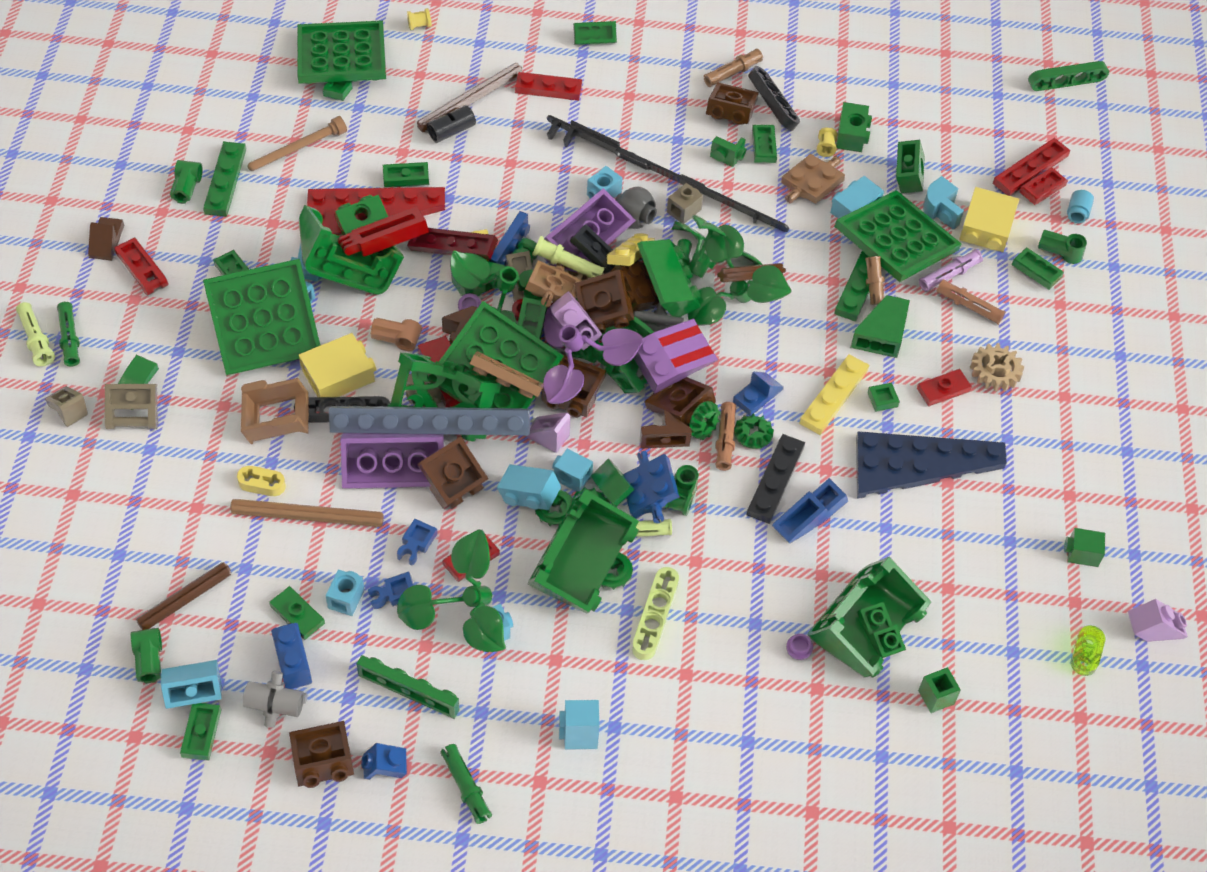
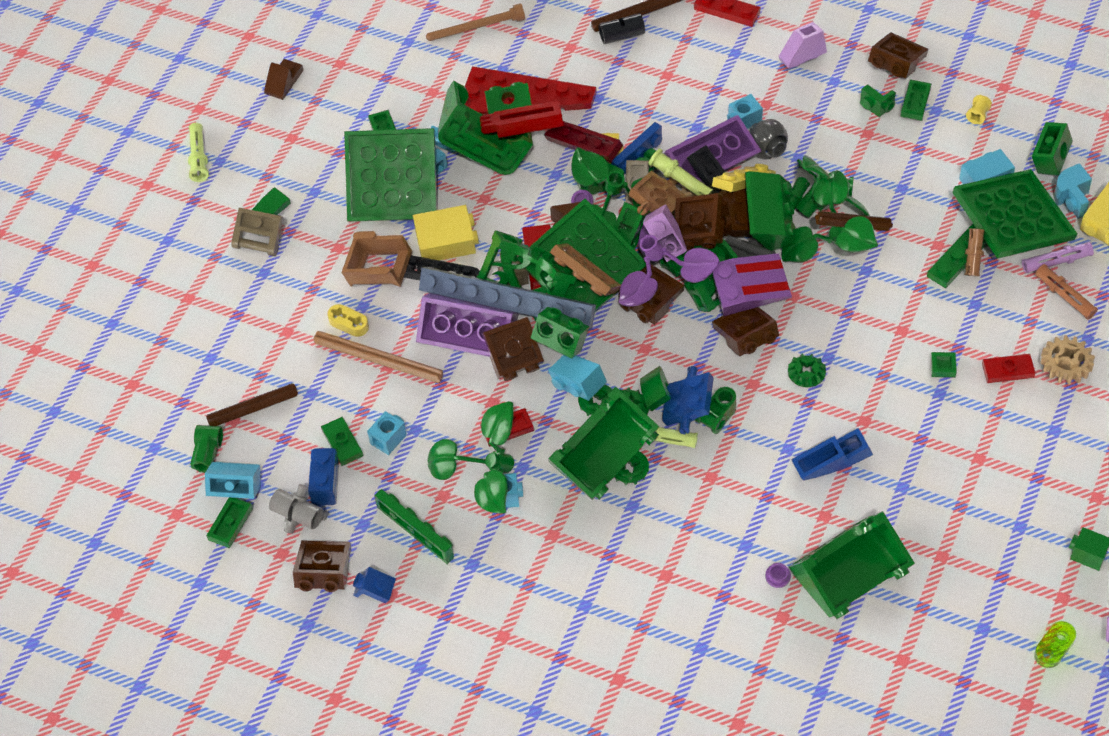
camera: 25 degrees right, 0 degrees up
dark tan slope [45,386,88,427] -> none
green pin [57,301,80,367] -> none
red plate [114,237,169,296] -> none
green piece [170,160,203,204] -> none
green plate [203,141,246,217] -> none
blue plate [368,571,414,609] -> none
nougat piece [370,318,422,351] -> none
green plate [383,162,429,188] -> none
blue plate [397,519,438,566] -> none
green pin [440,744,492,824] -> none
lavender slope [526,412,570,453] -> none
black piece [546,115,789,232] -> none
medium azure brick [552,448,593,491] -> none
medium azure brick [559,700,600,750] -> none
yellowish green beam [632,567,679,660] -> none
reddish brown slope [640,410,692,449] -> none
dark tan brick [667,183,703,224] -> none
green gear [690,401,720,440] -> none
medium nougat pin [704,48,763,87] -> none
nougat pin [715,402,737,471] -> none
blue slope [733,371,784,416] -> none
black plate [746,434,806,524] -> none
black beam [748,66,800,131] -> none
medium nougat plate [781,154,845,204] -> none
light yellow plate [799,354,870,435] -> none
green brick [836,102,872,153] -> none
green slope [850,295,910,358] -> none
dark blue wing [856,431,1007,499] -> none
green slope [857,602,906,658] -> none
green brick [918,667,961,713] -> none
none -> green brick [531,307,589,359]
none -> lavender slope [779,22,827,69]

